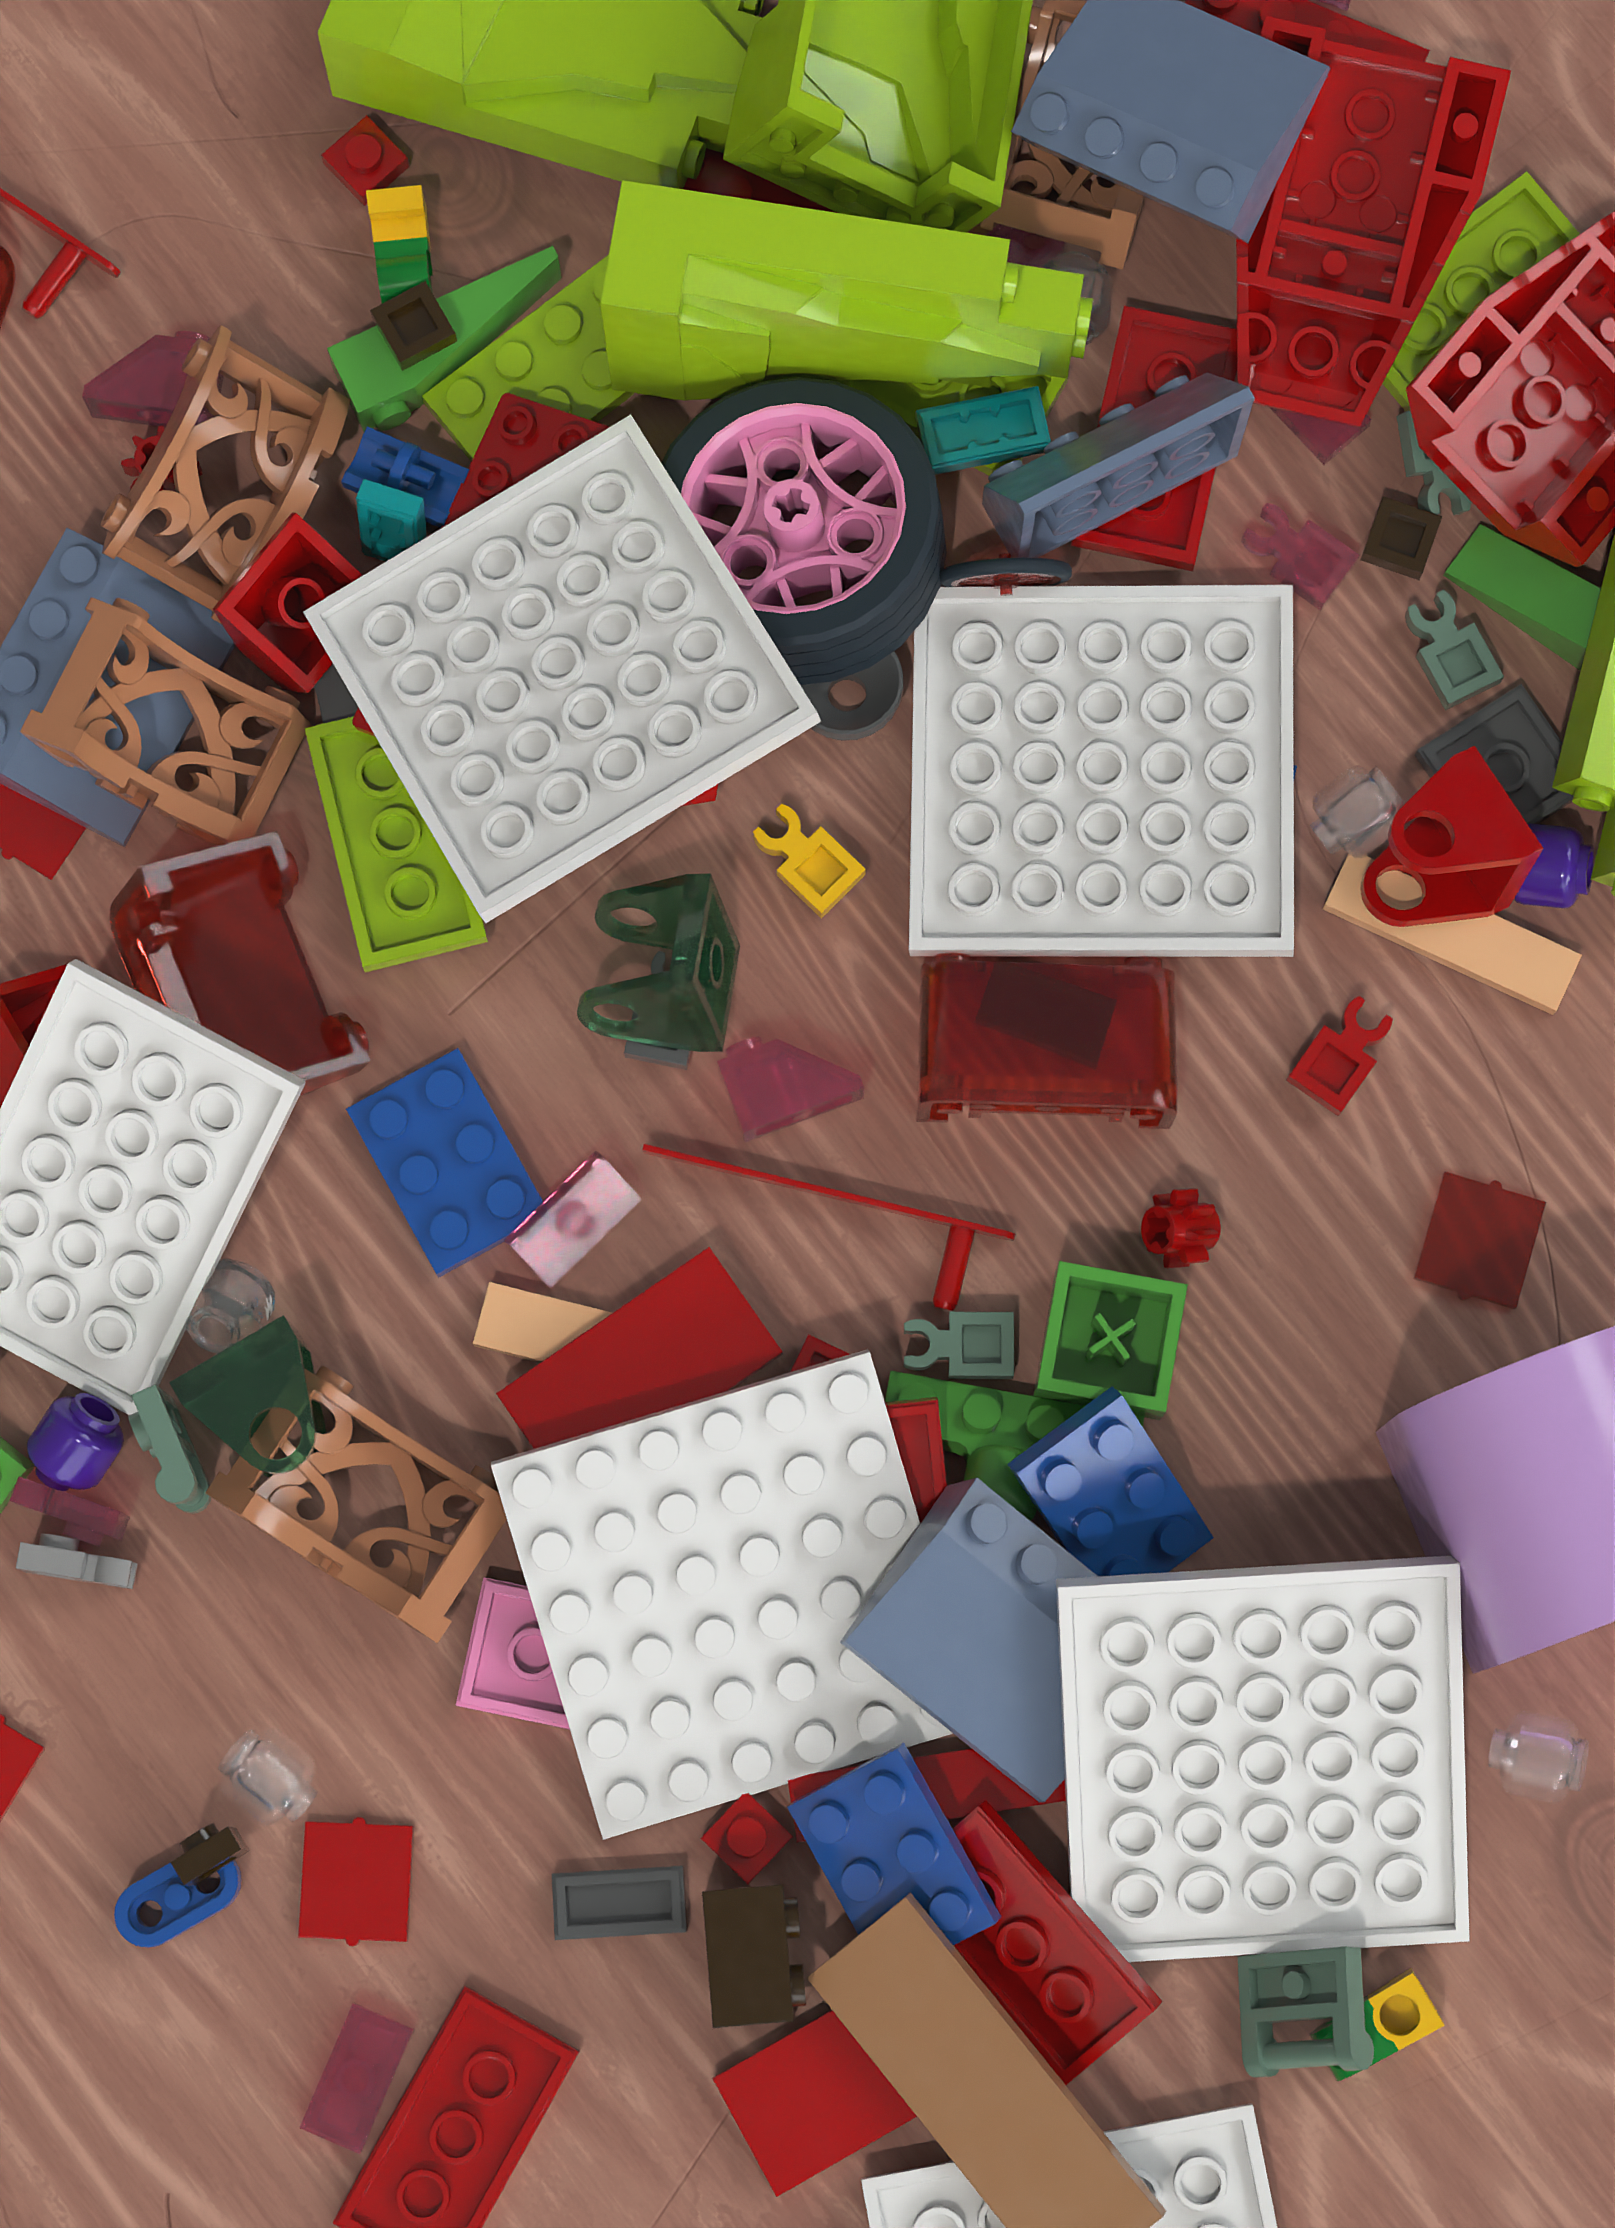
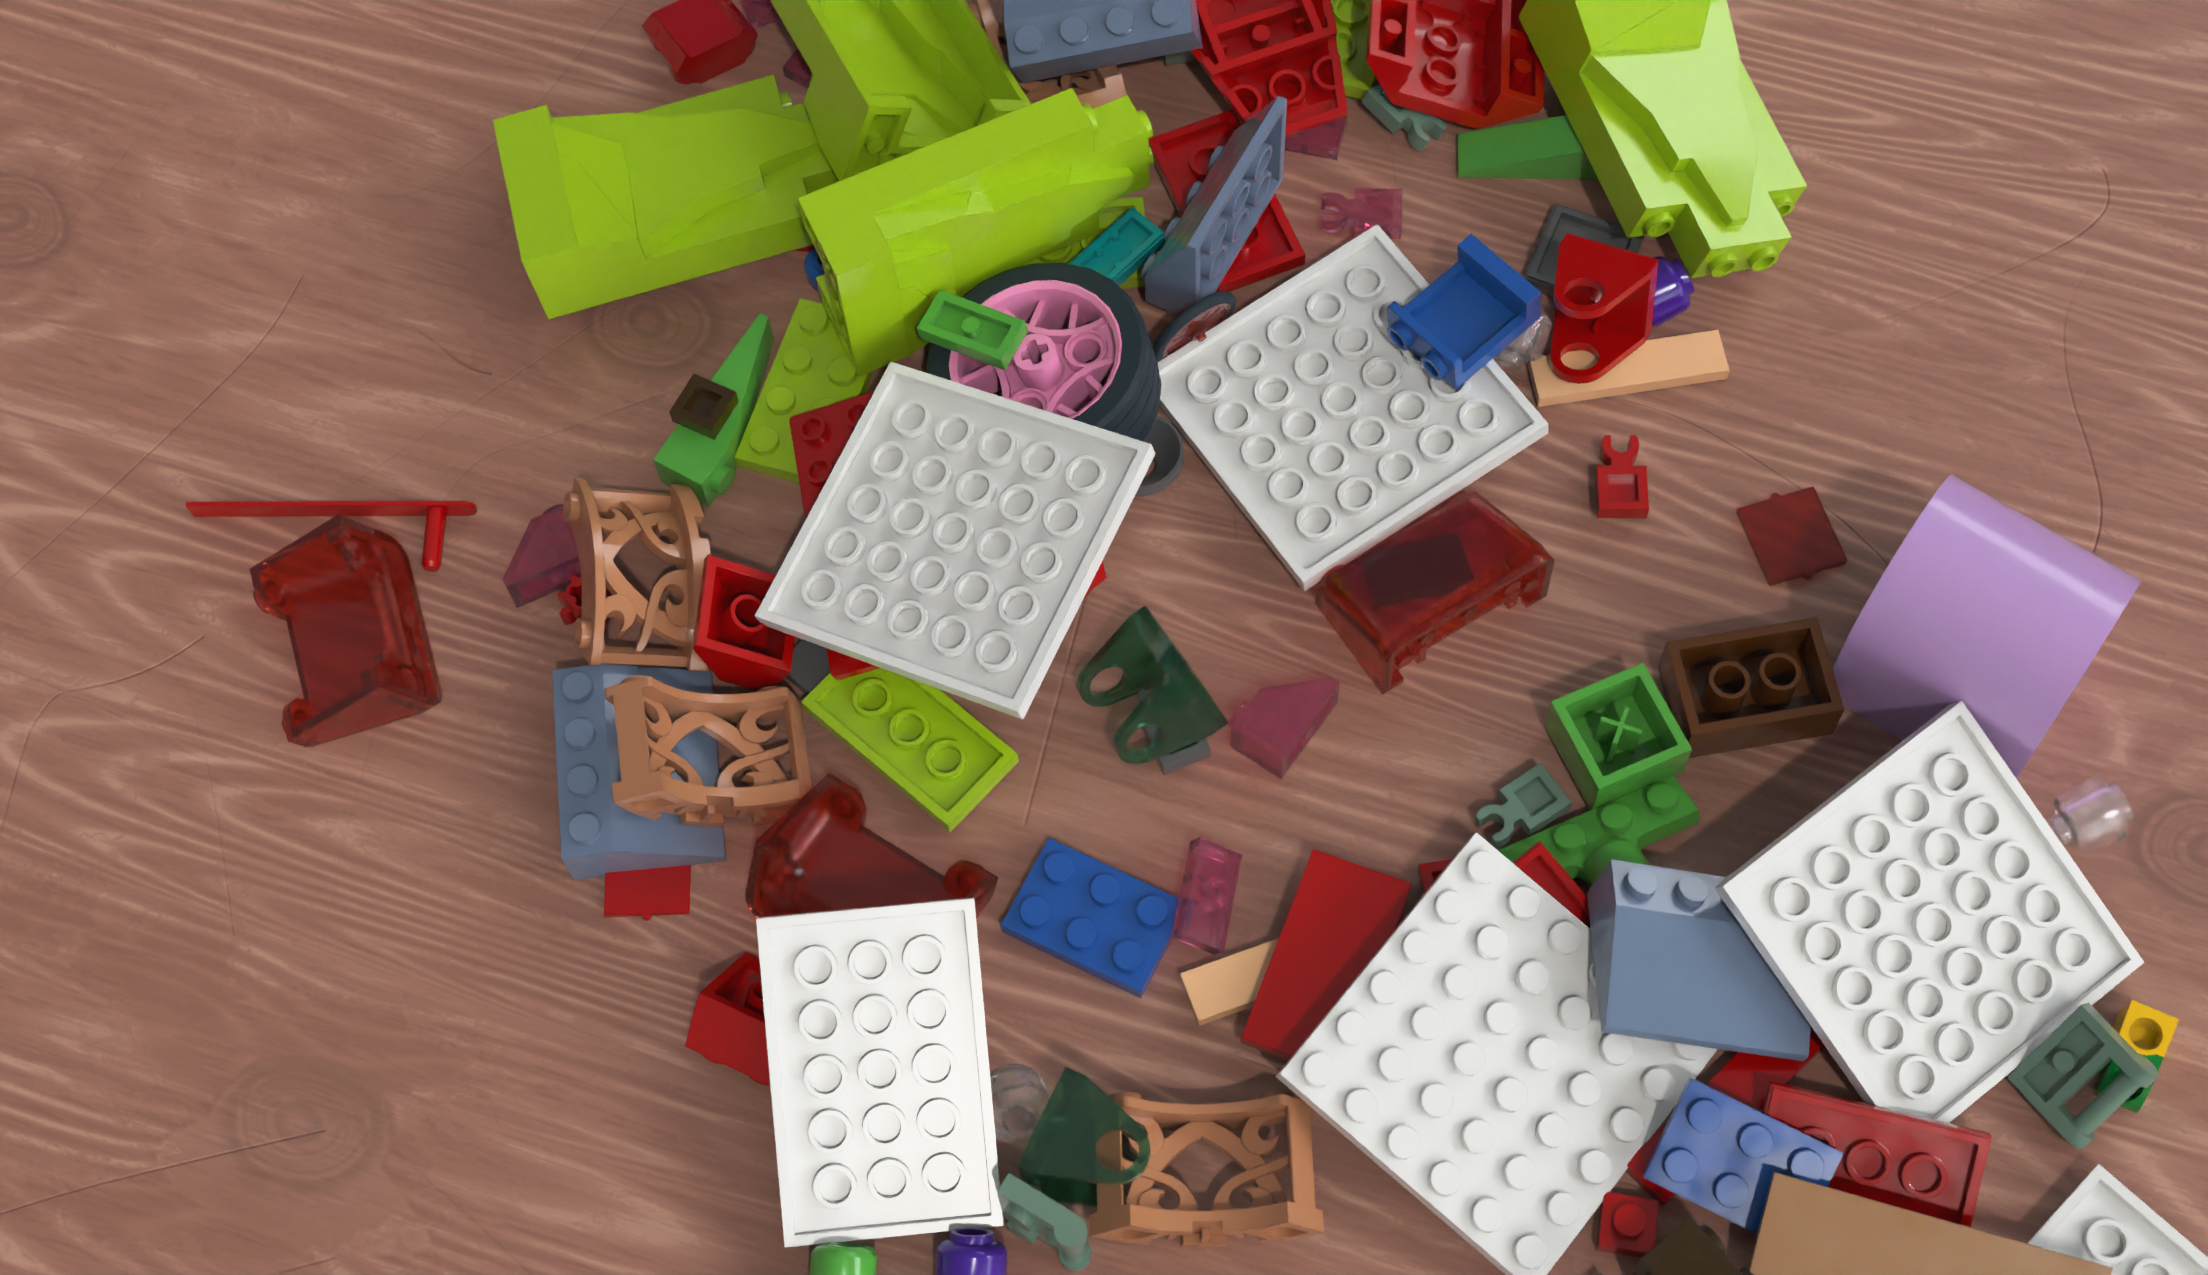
camera: 30 degrees left, 15 degrees down
red plate [321,115,410,206] -> none
blue hips [341,426,469,528] -> none
teal plate [356,479,427,562] -> none
leg [366,185,433,304] -> none
bright pink tile [456,1577,570,1730] -> none
red piece [642,1144,1016,1311] -> none
yellow plate [753,804,866,919] -> none
blue plate [1007,1387,1214,1577] -> none
red gear [1141,1188,1221,1269] -> none
dark brown plate [1360,496,1442,580] -> none
sand green plate [1405,590,1504,711] -> none
none -> bright green plate [916,290,1028,370]
none -> blue panel [1386,234,1541,390]
none -> reddish brown brick [1658,617,1844,758]

